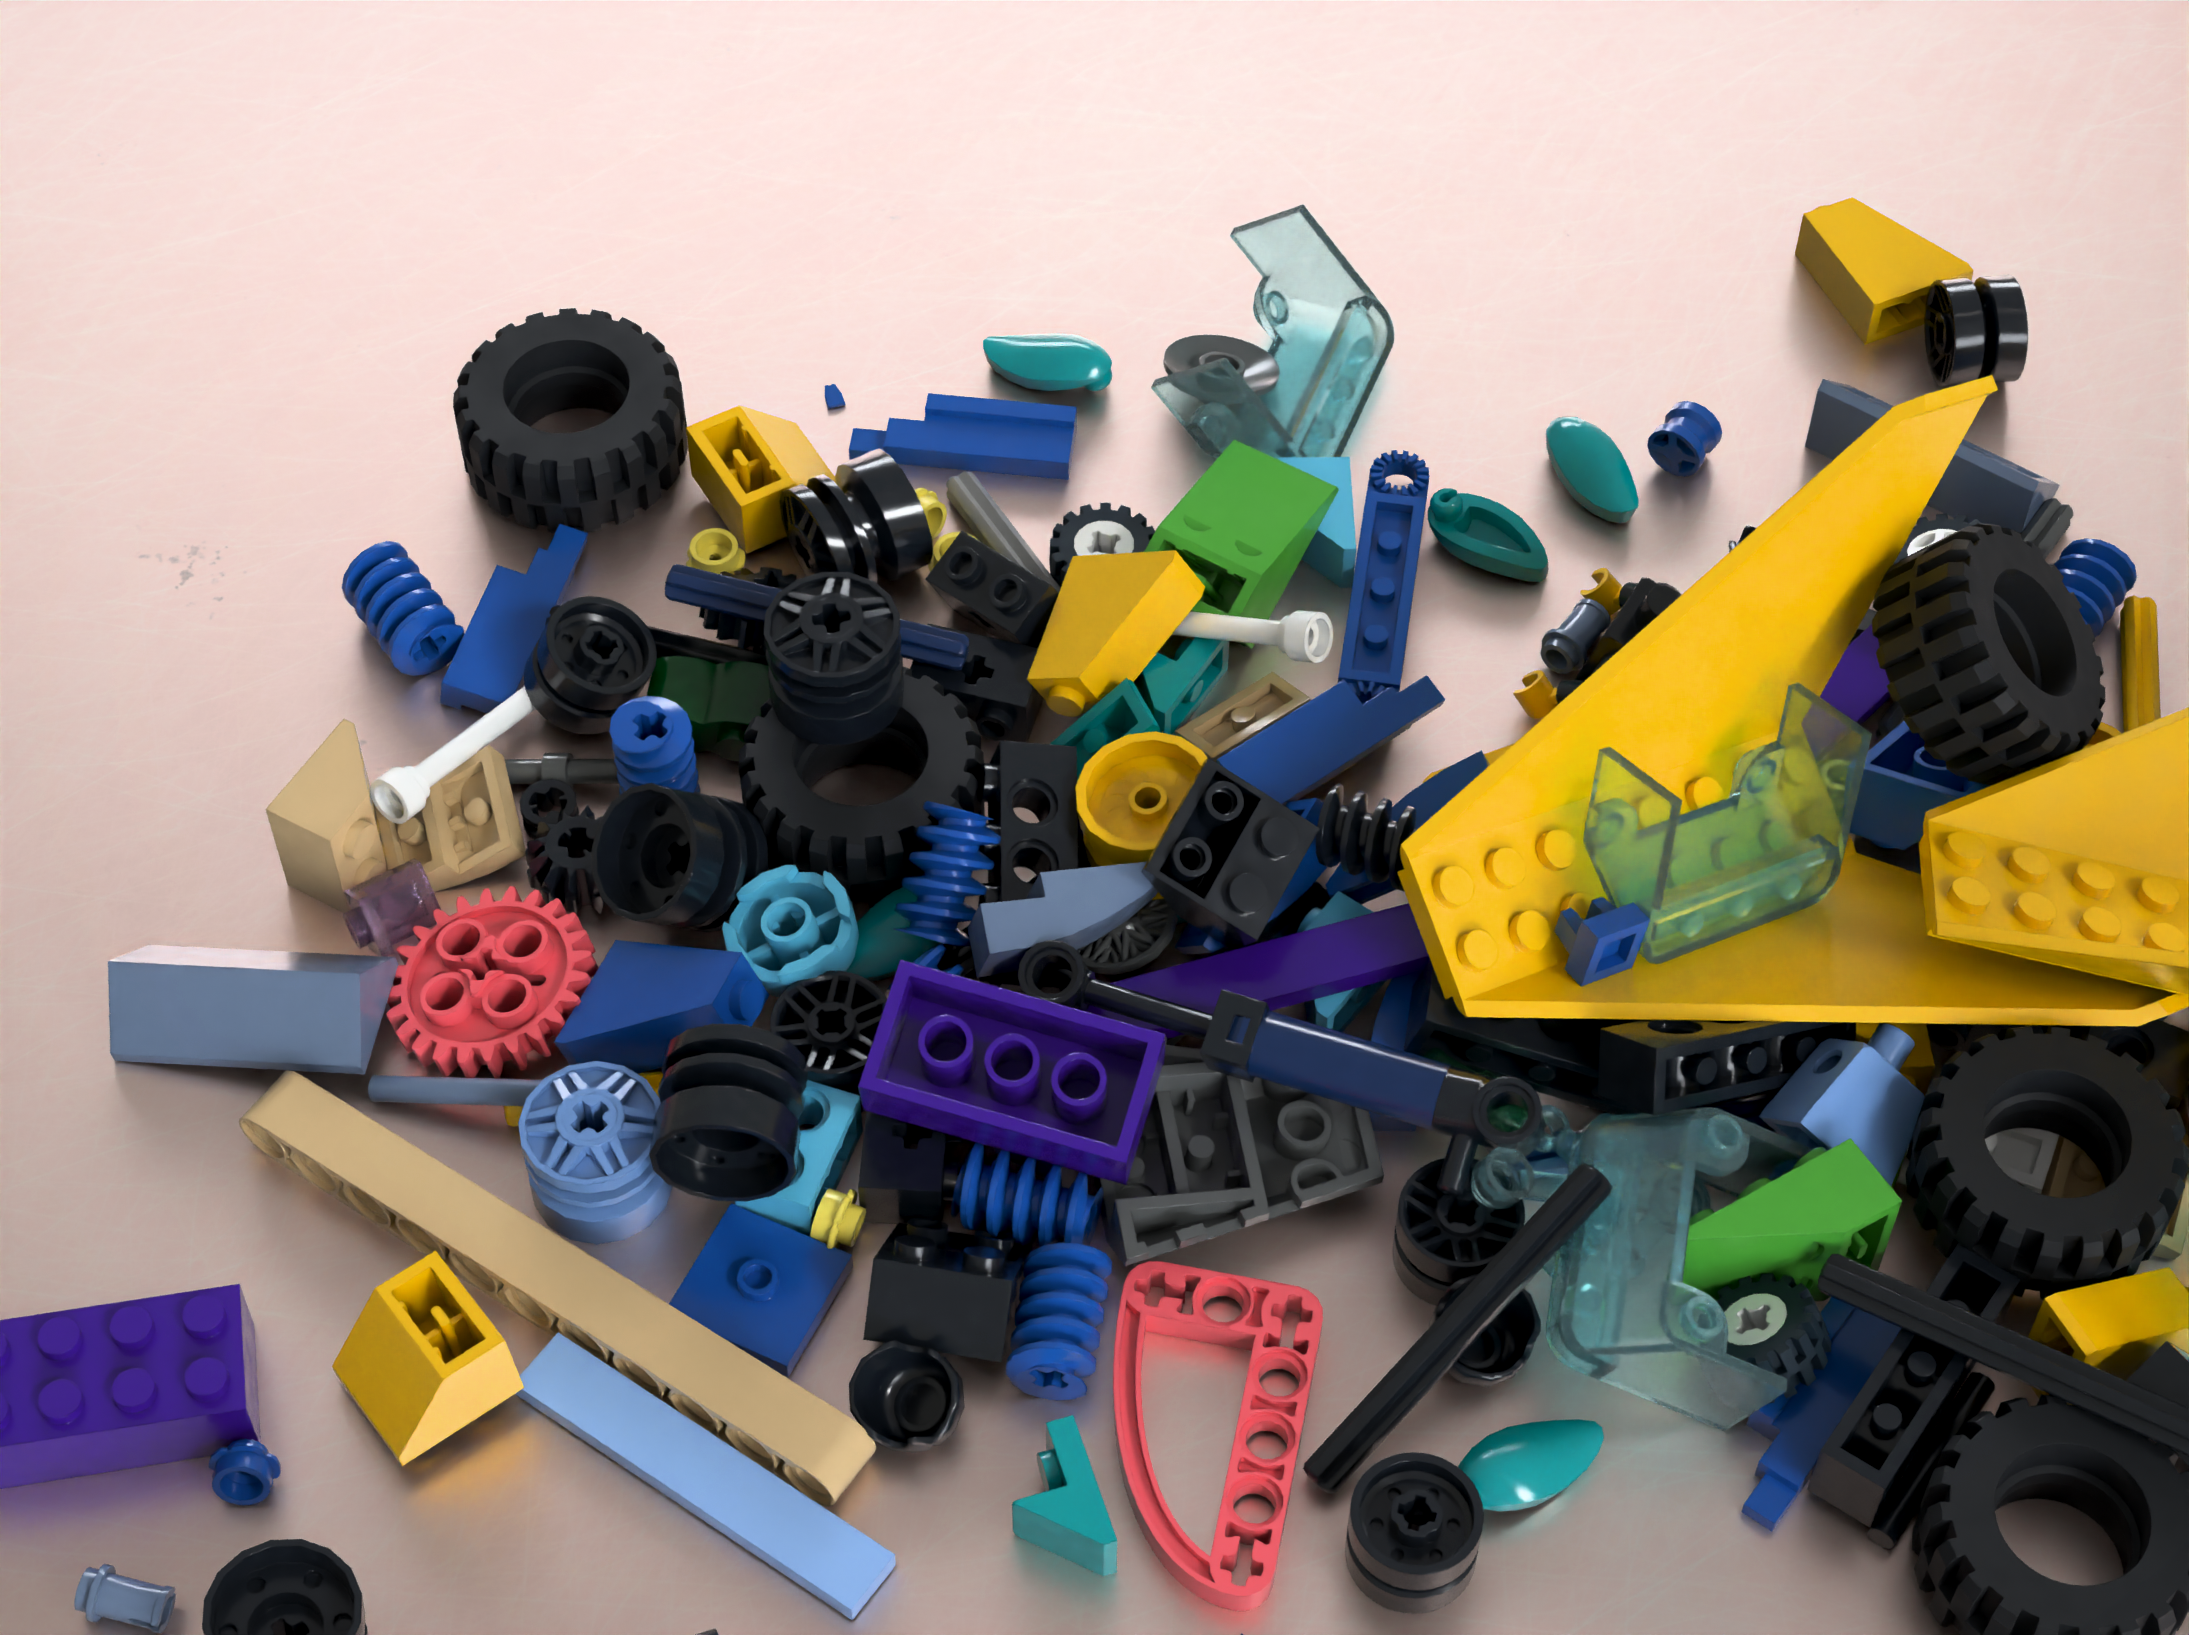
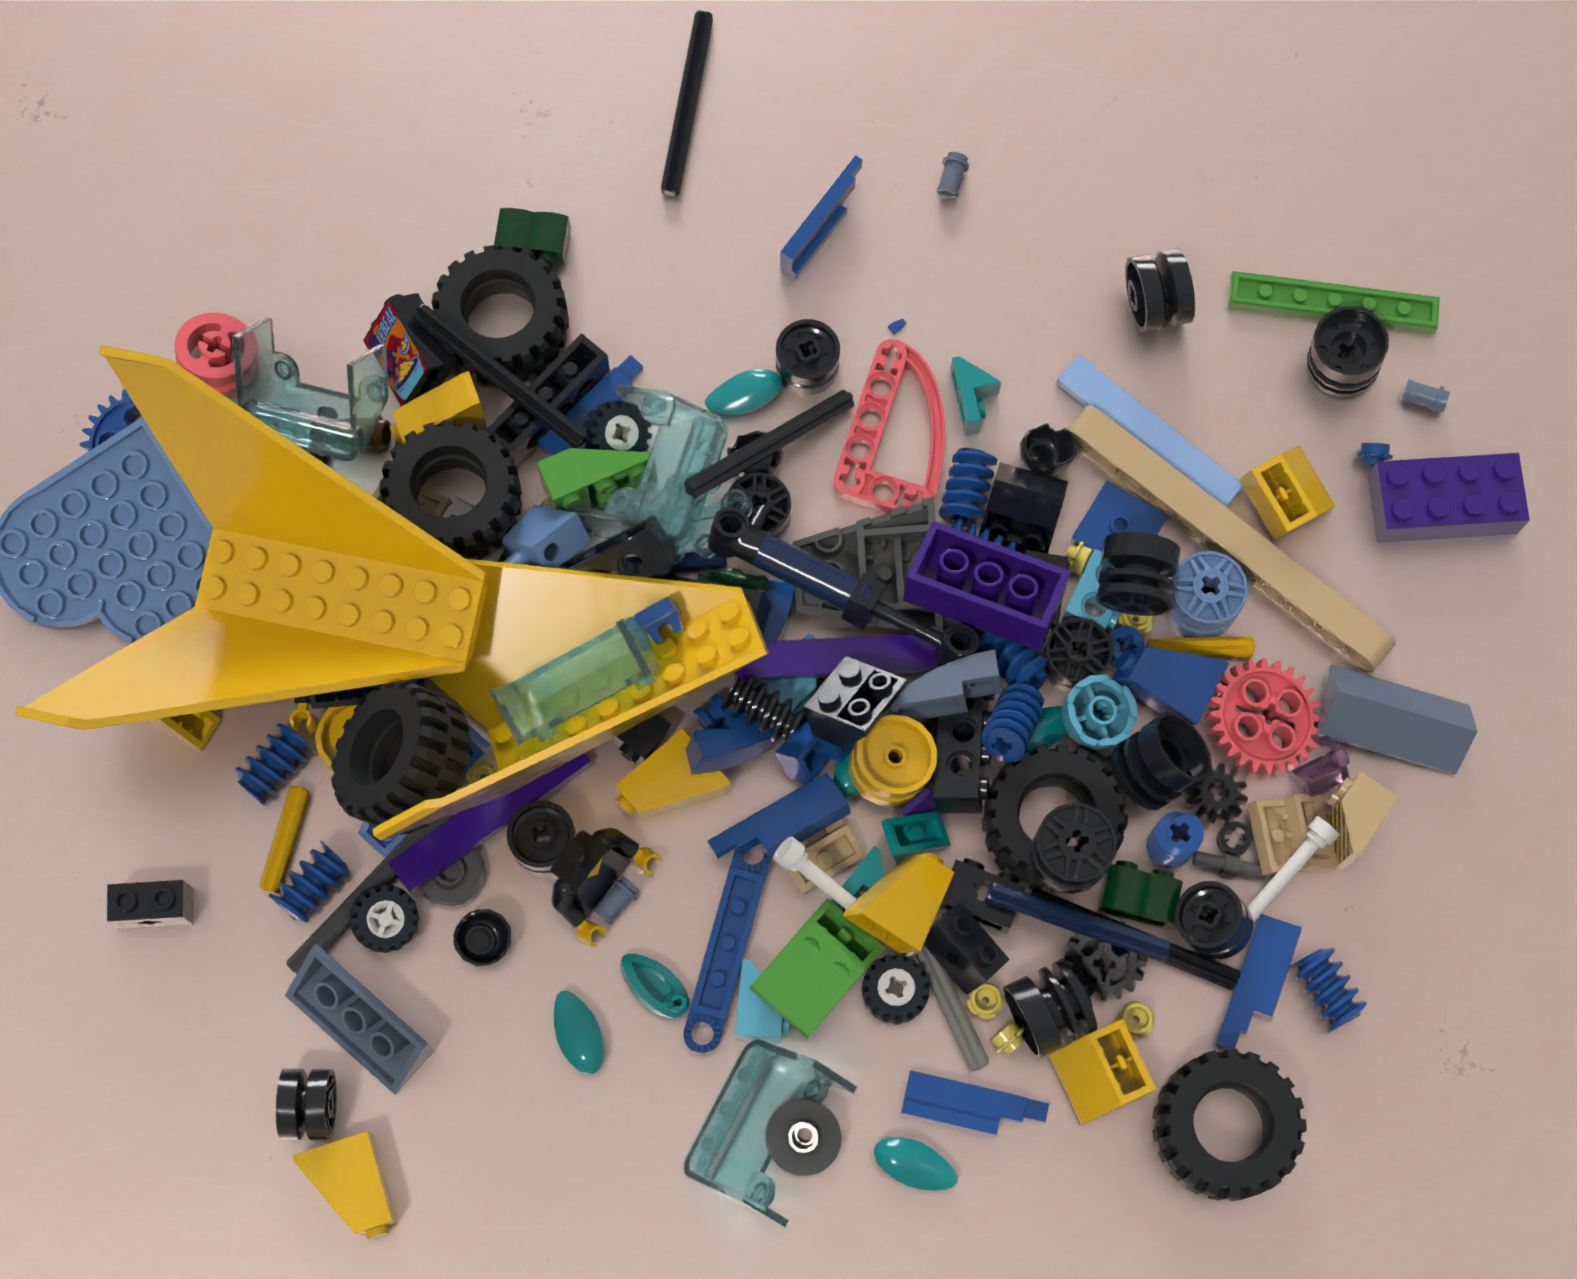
camera: 175 degrees left, 20 degrees up
sand blue bar [368,1075,542,1106] -> none
blue piece [825,384,845,409] -> none
blue wheel [1647,401,1722,477] -> none

